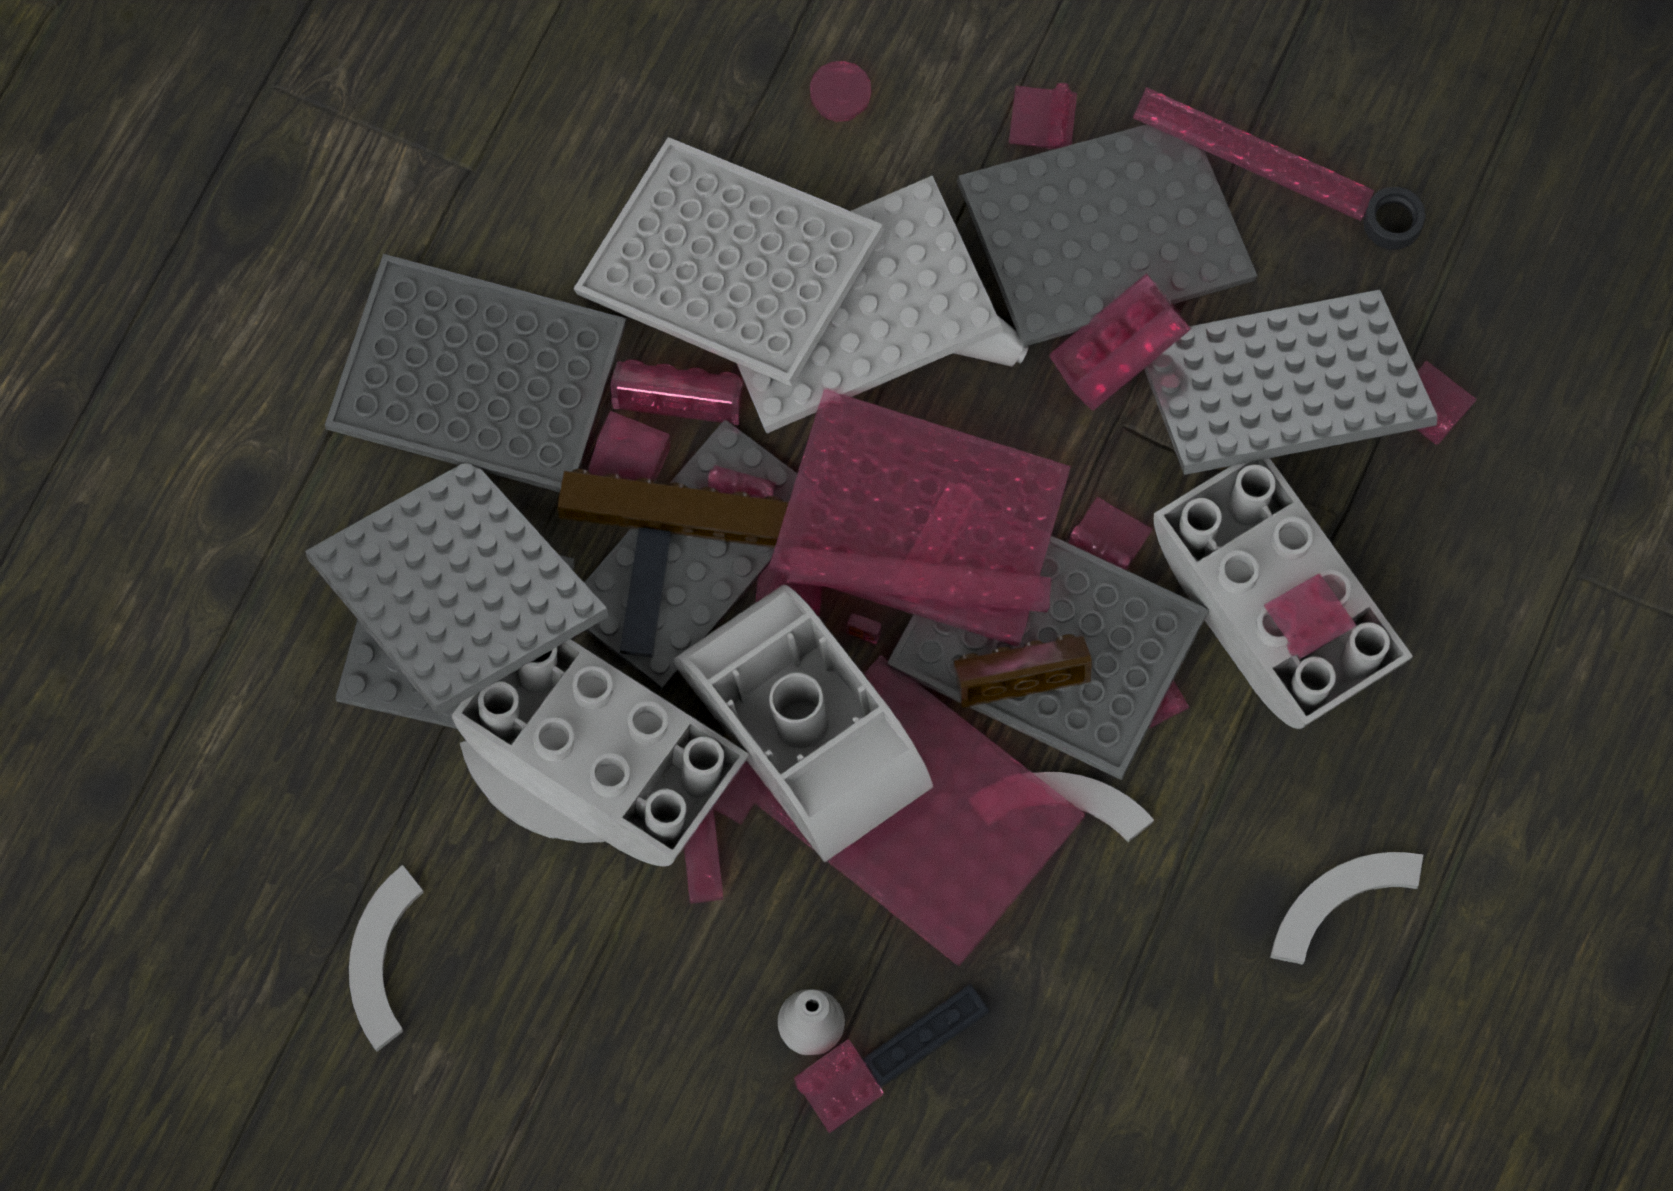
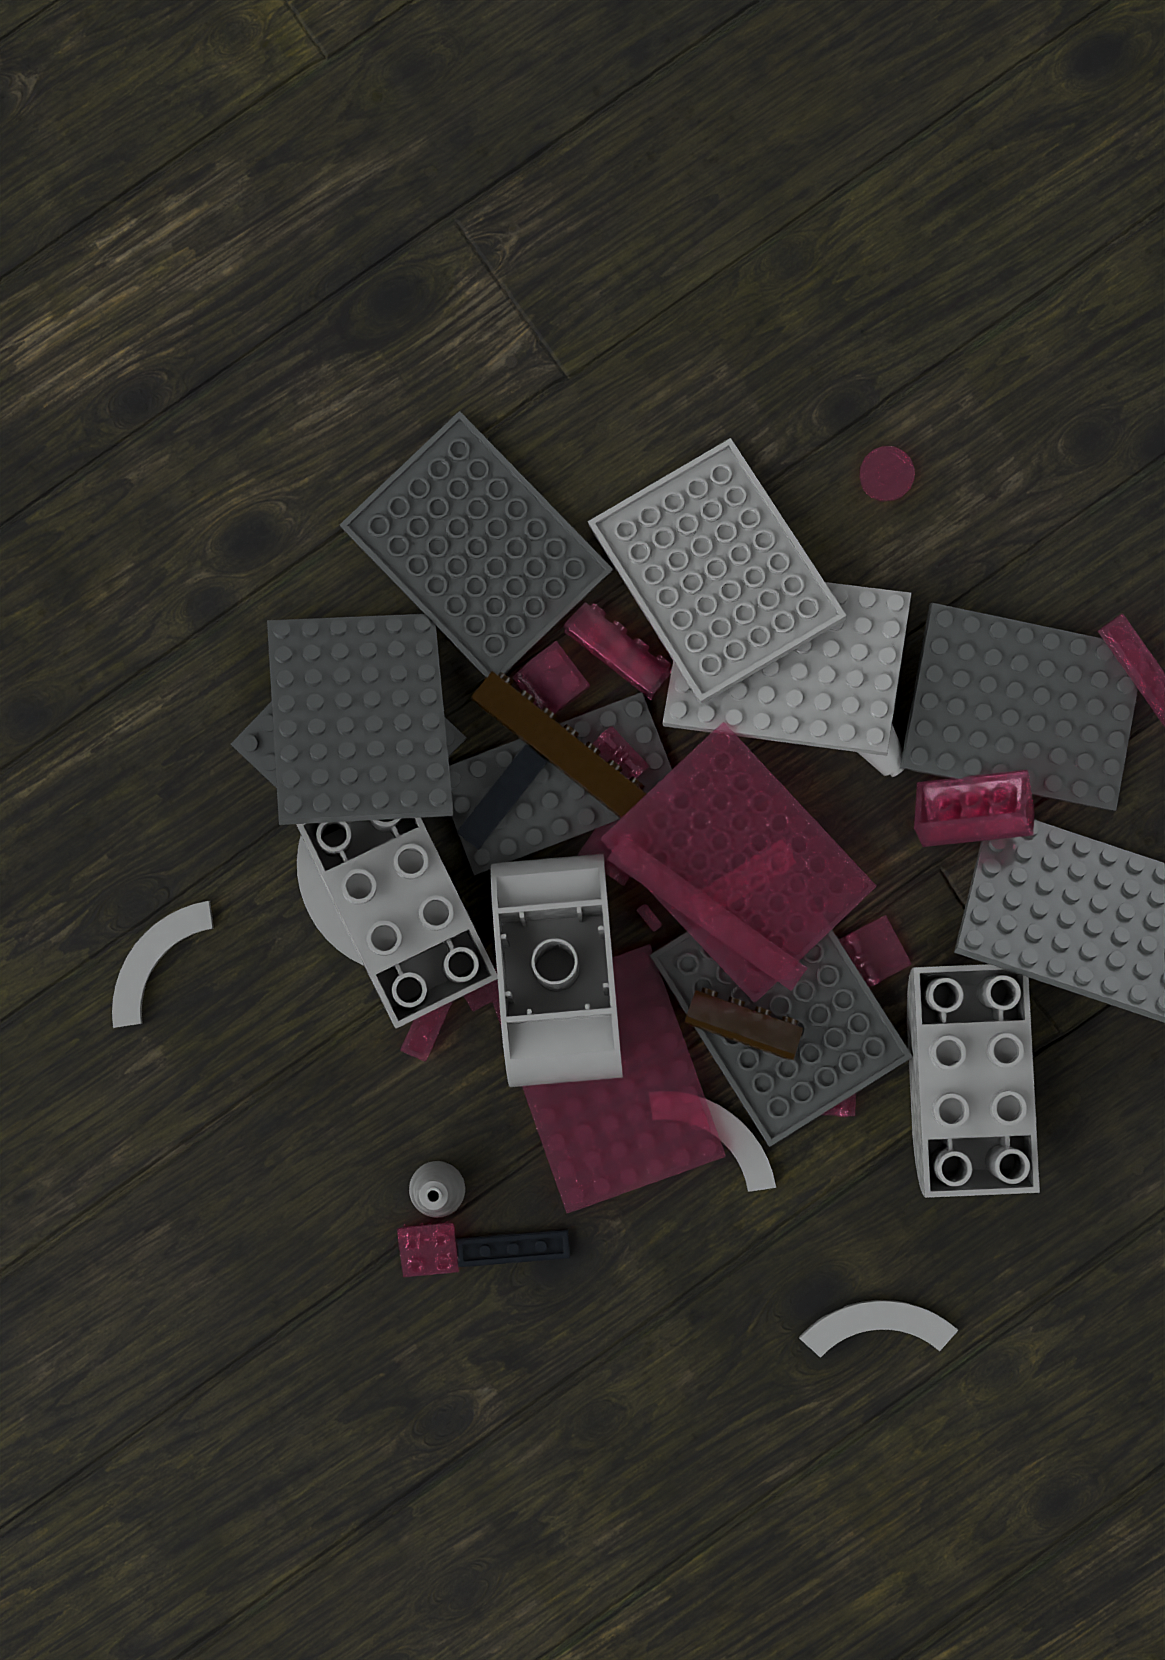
camera: 30 degrees right, 15 degrees up
clear pink hinge [1009,83,1077,149] -> none
clear pink hinge [1264,573,1356,658] -> none

